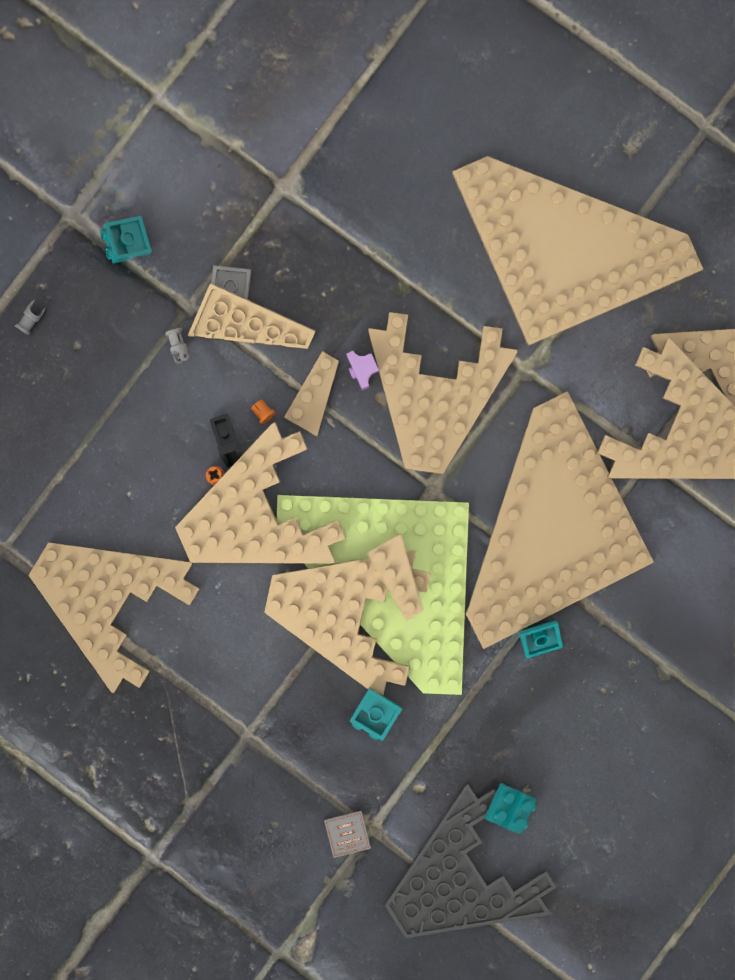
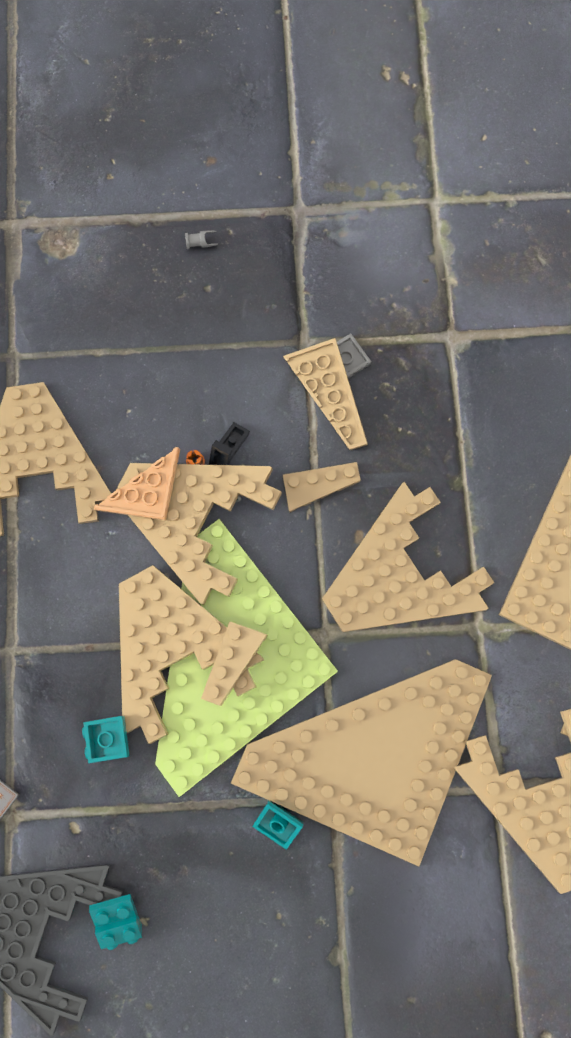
camera: 50 degrees right, 10 degrees down
teal plate [100,216,152,264] -> none
light grey piece [165,328,189,364] -> none
orange bush [251,399,276,425] -> none
lavender brick [346,351,379,390] -> none
none -> light nougat tile [94,447,180,520]

